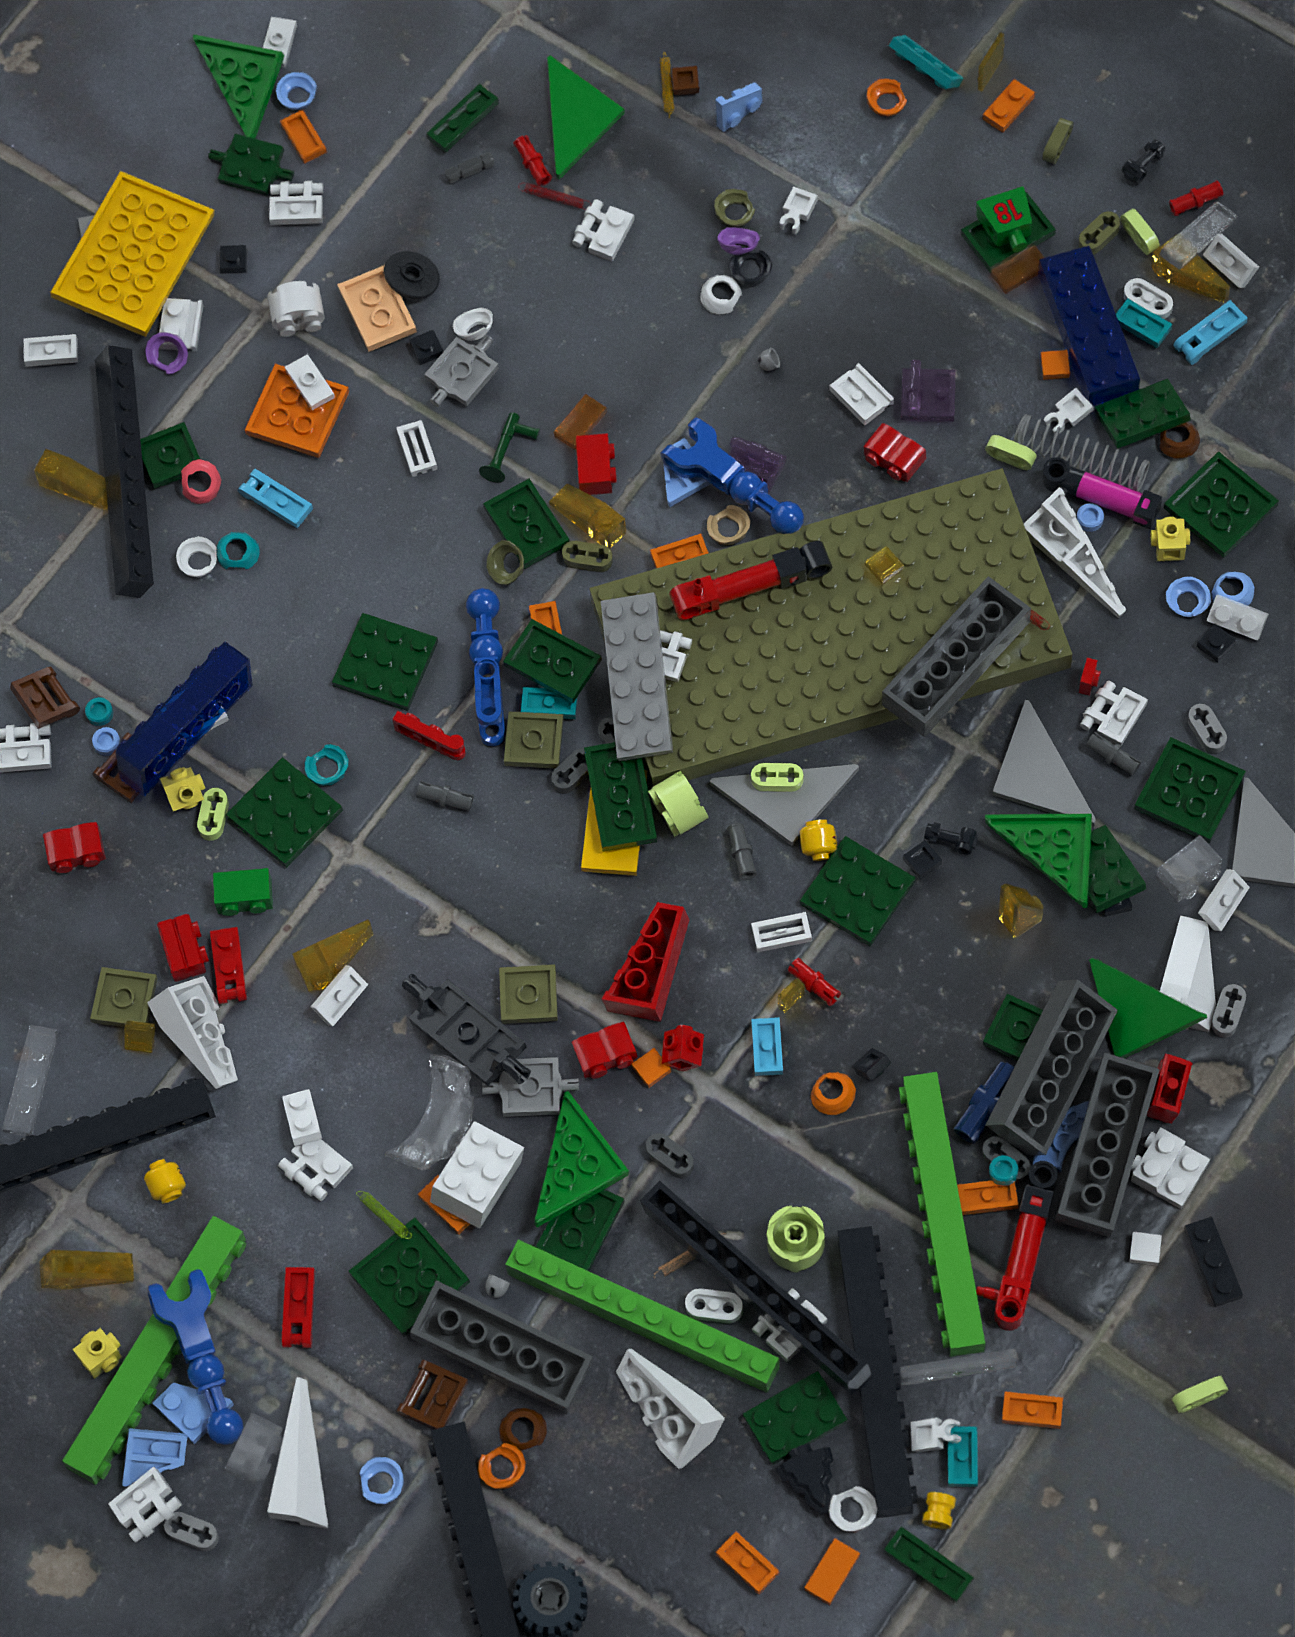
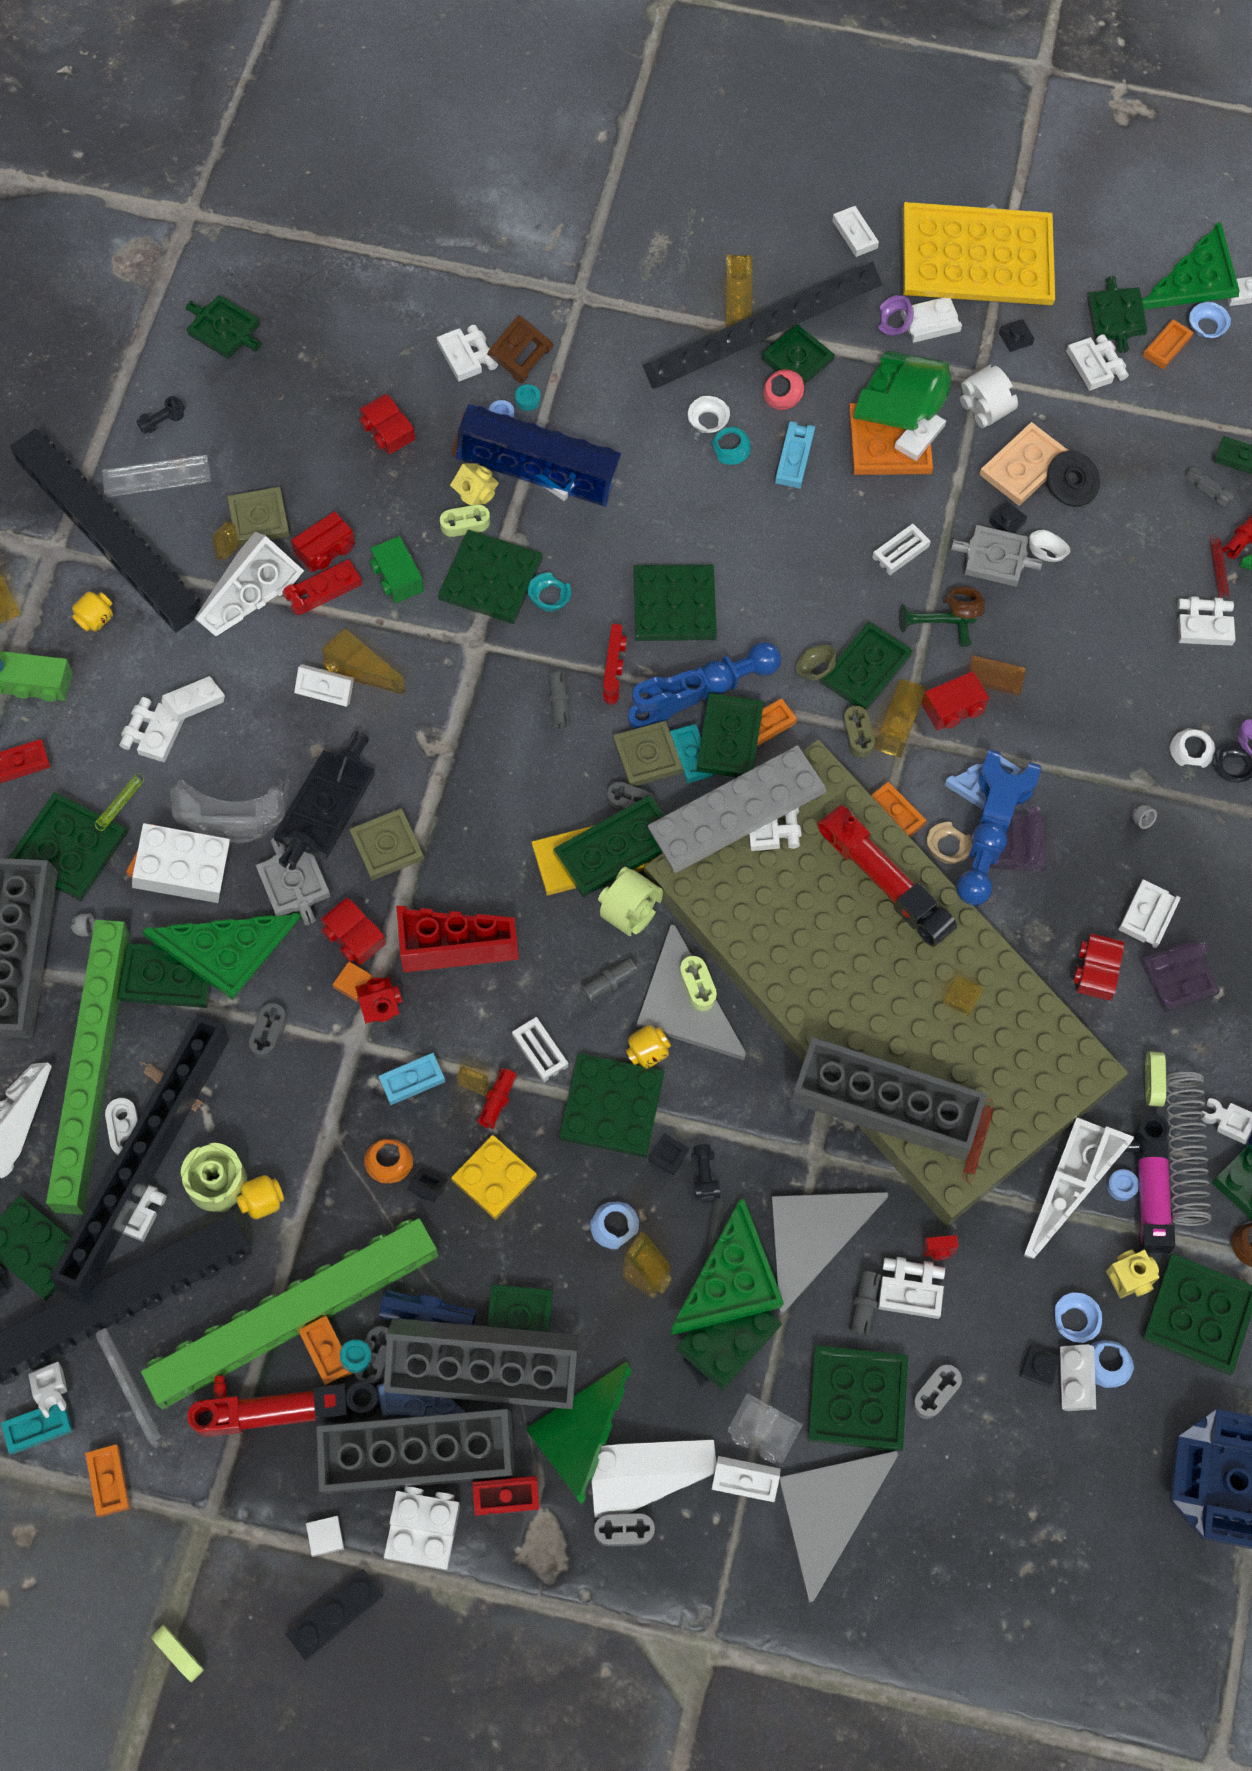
camera: 60 degrees right, 0 degrees up
none -> yellow head [236,1175,284,1219]
none -> yellow plate [451,1135,537,1220]
none -> light blue piece [590,1201,639,1249]
none -> green slope [854,351,951,431]
none -> reddish brown piece [943,587,985,619]

